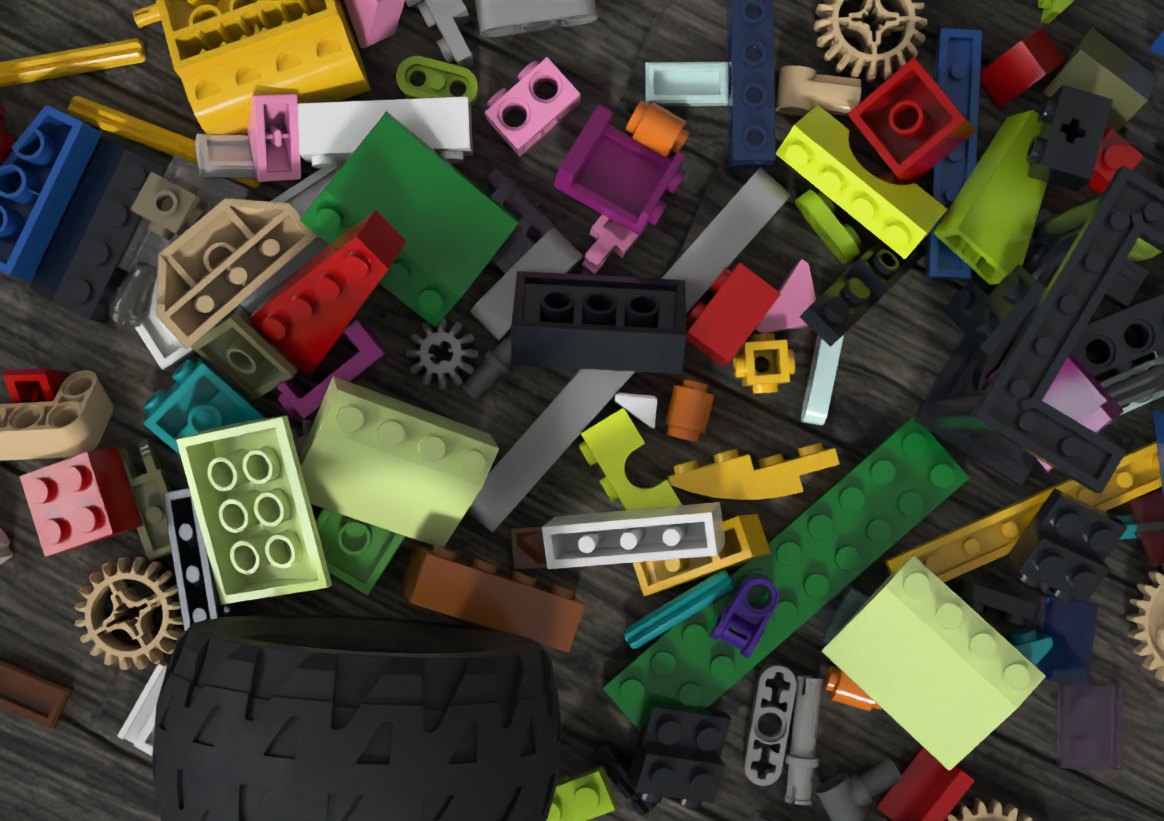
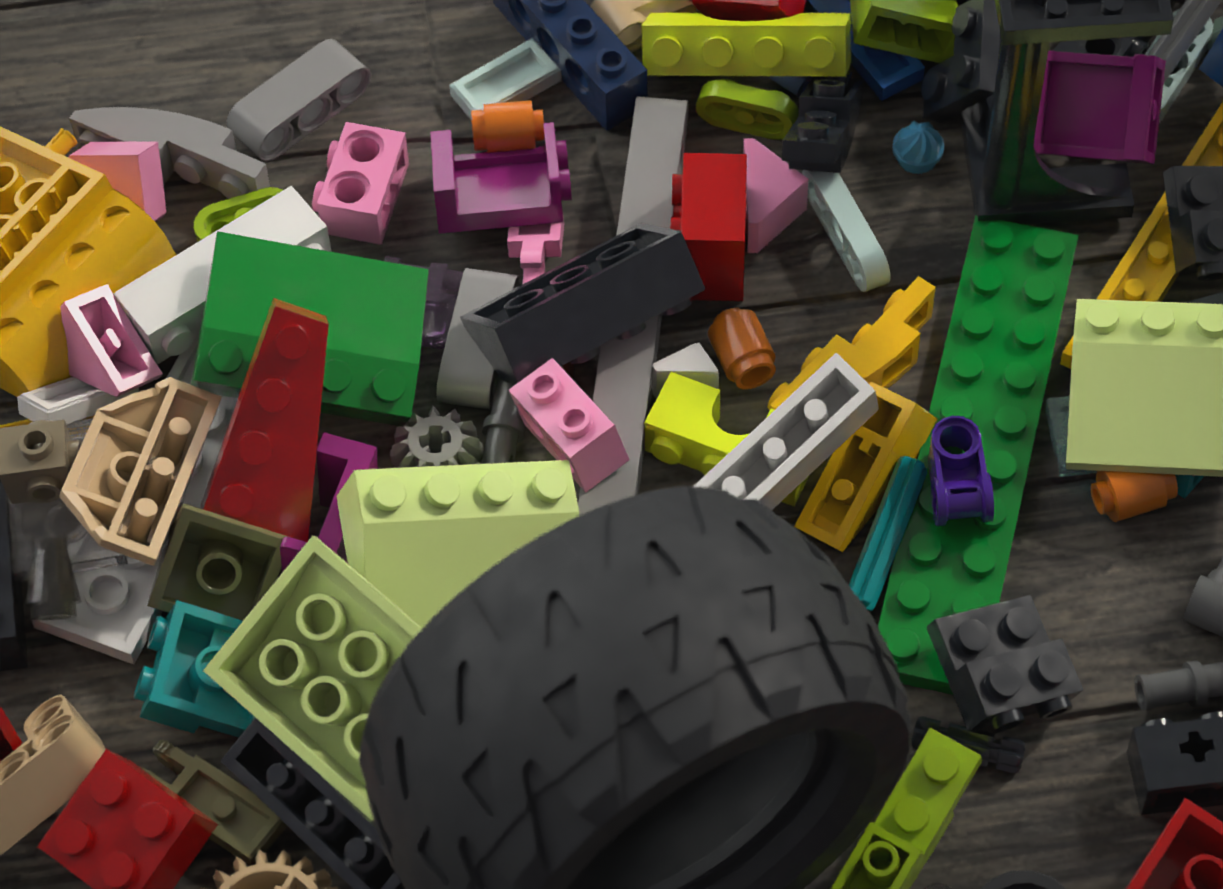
camera: 30 degrees left, 30 degrees down
yellow brick [733,333,795,394] -> none
light grey beam [742,663,797,786] -> none
light grey pin [785,675,823,805] -> none
none -> bright pink brick [509,358,629,492]
none -> dark azure plate [893,121,944,174]

